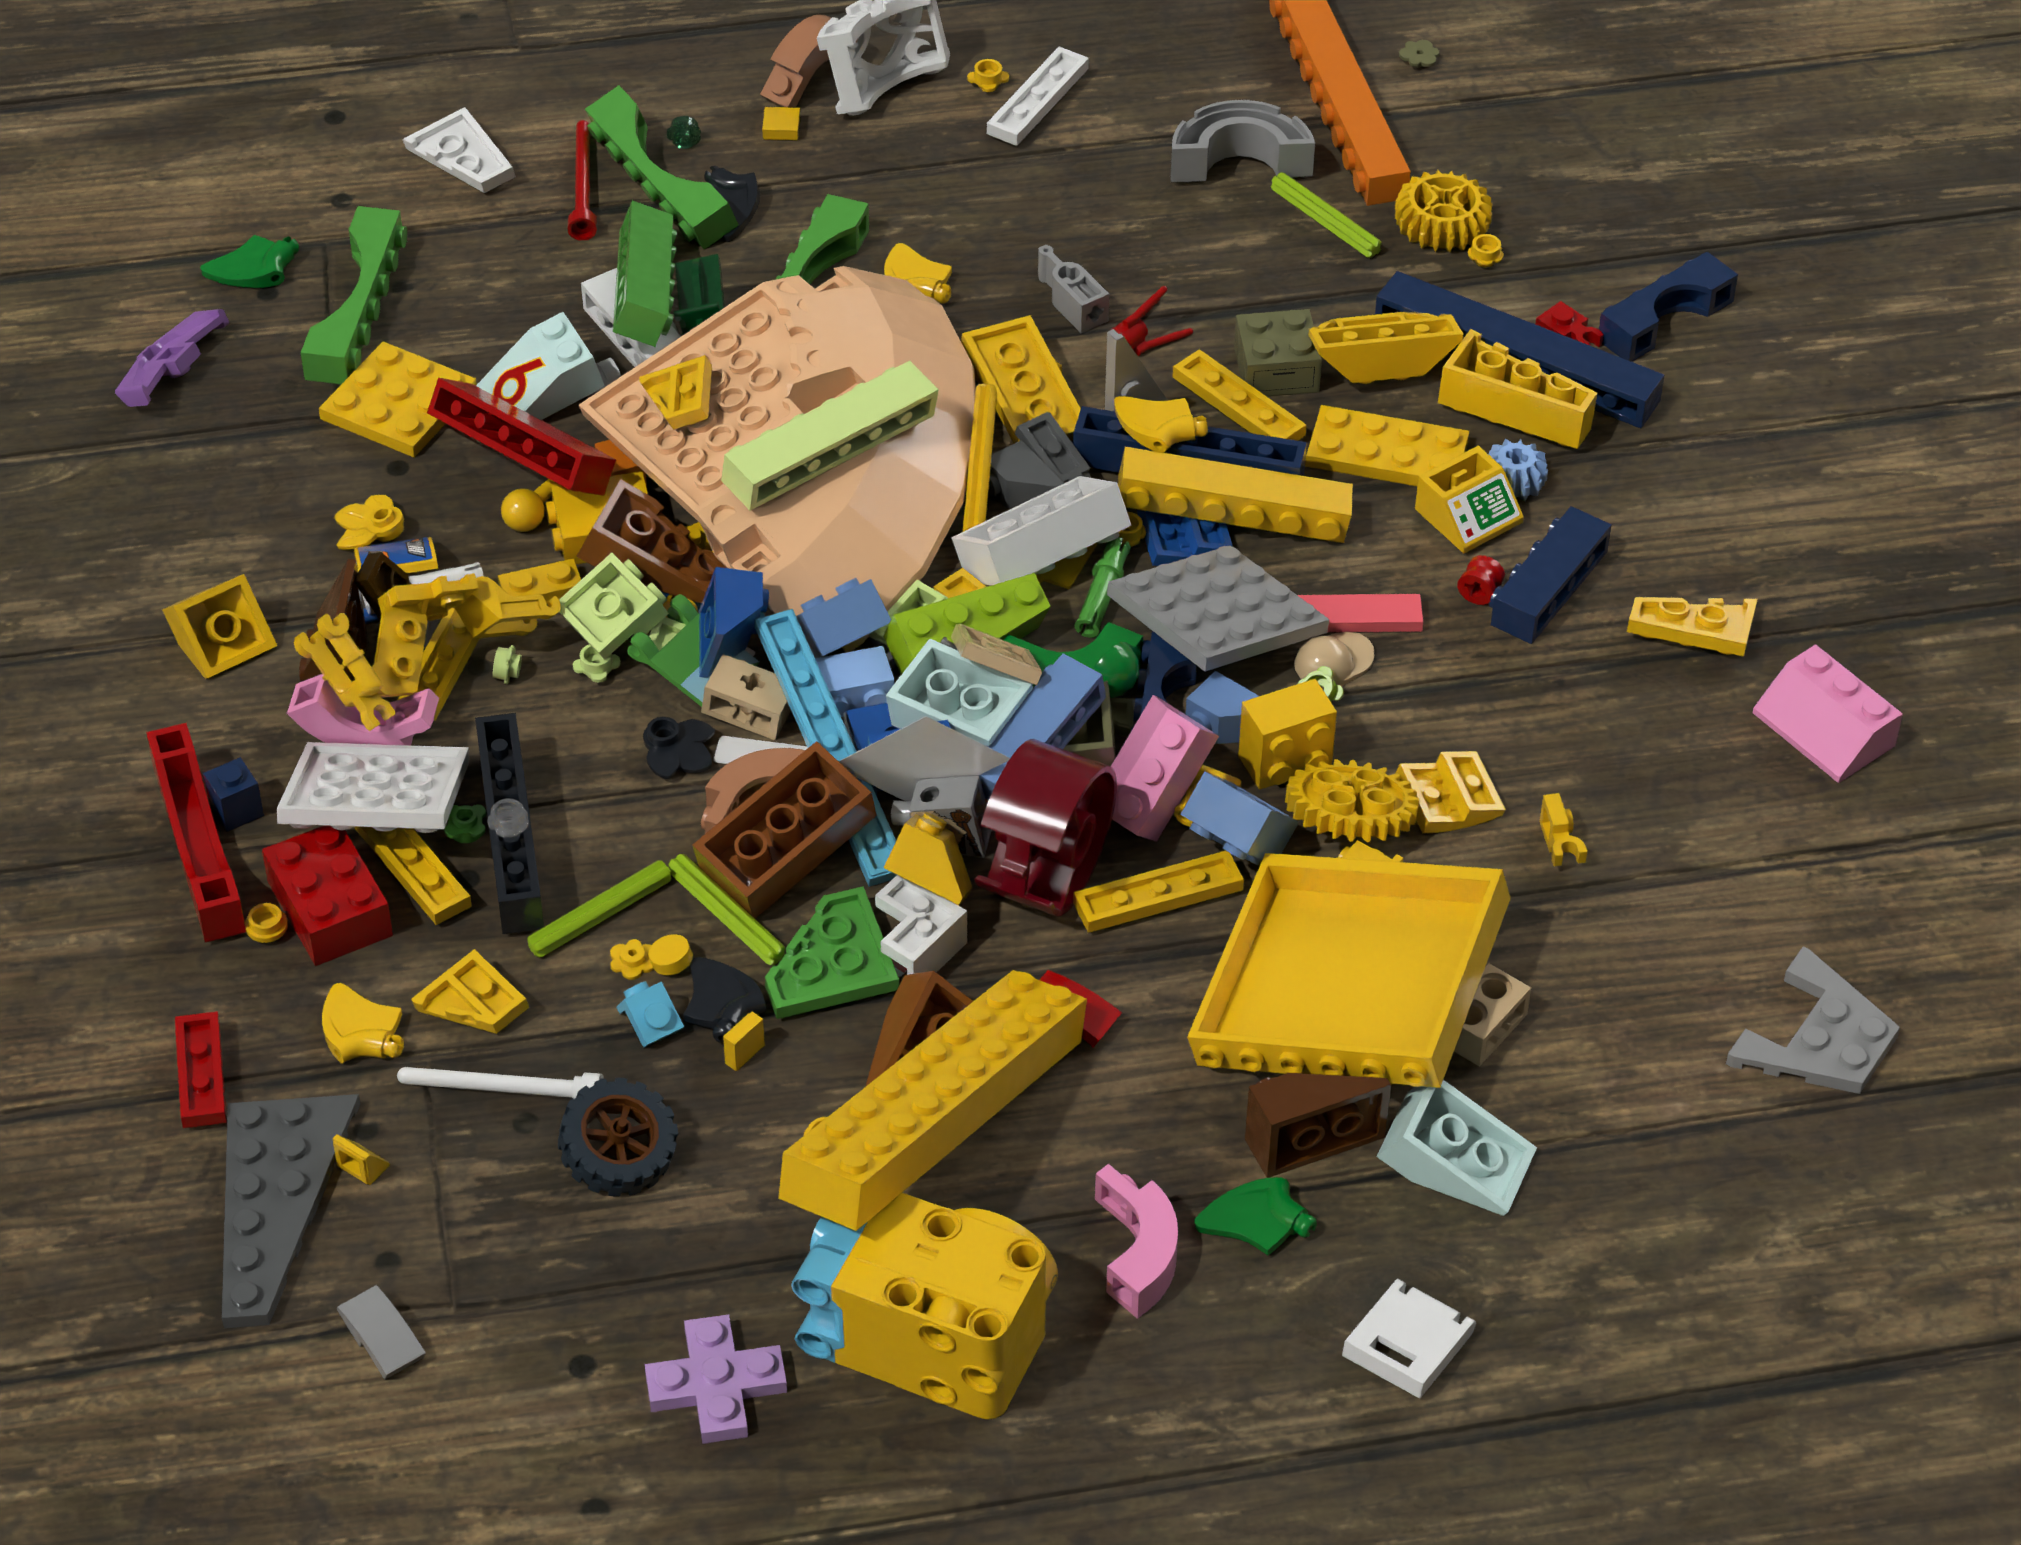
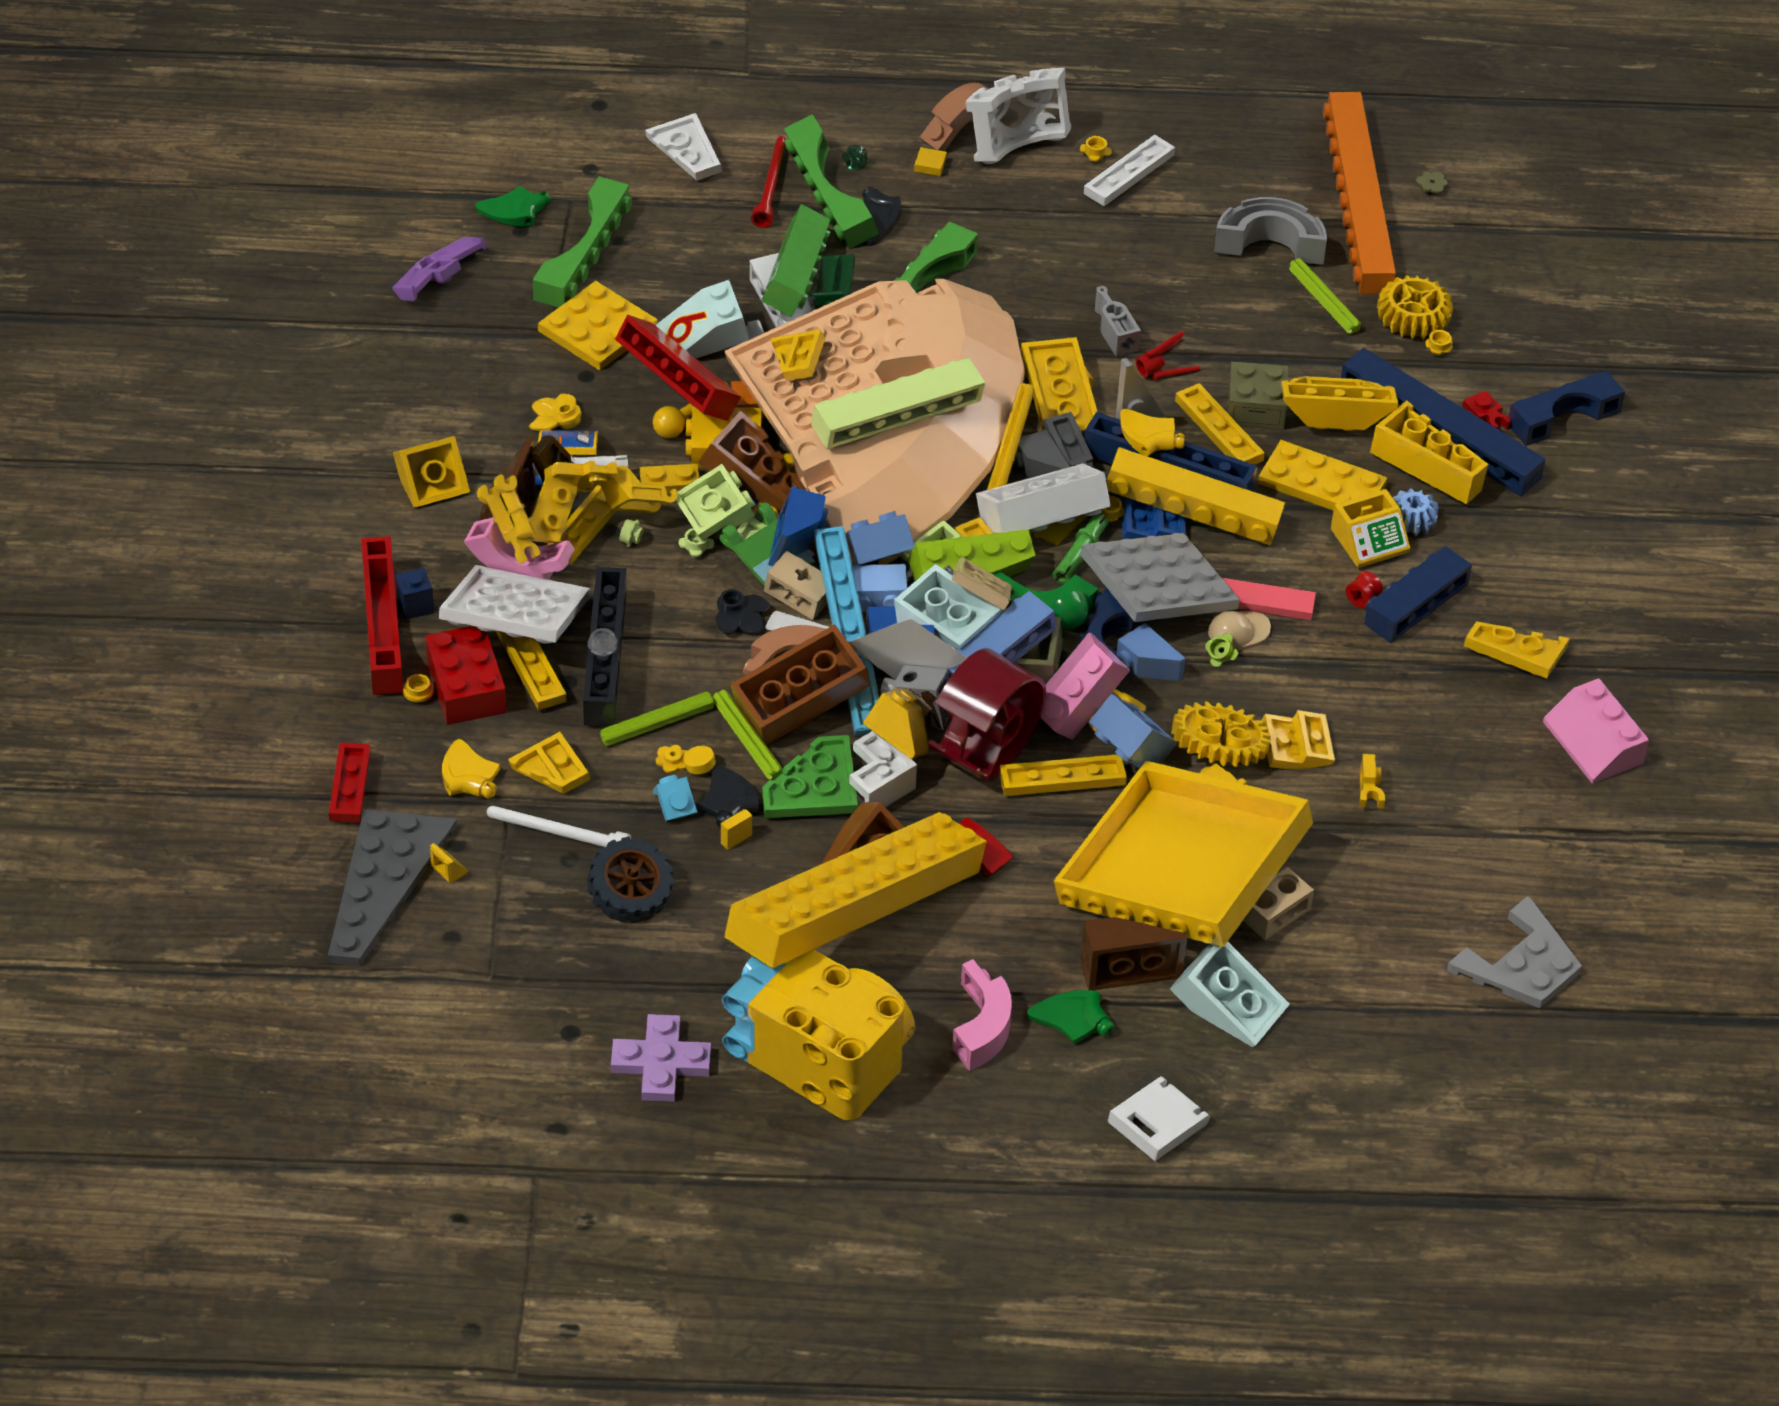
camera: 10 degrees right, 0 degrees up
light grey slope [337,1285,426,1380] -> none
bright green plate [444,804,486,843] -> none
yellow arm [884,243,952,304] -> none
yellow brick [1238,679,1337,790] -> none

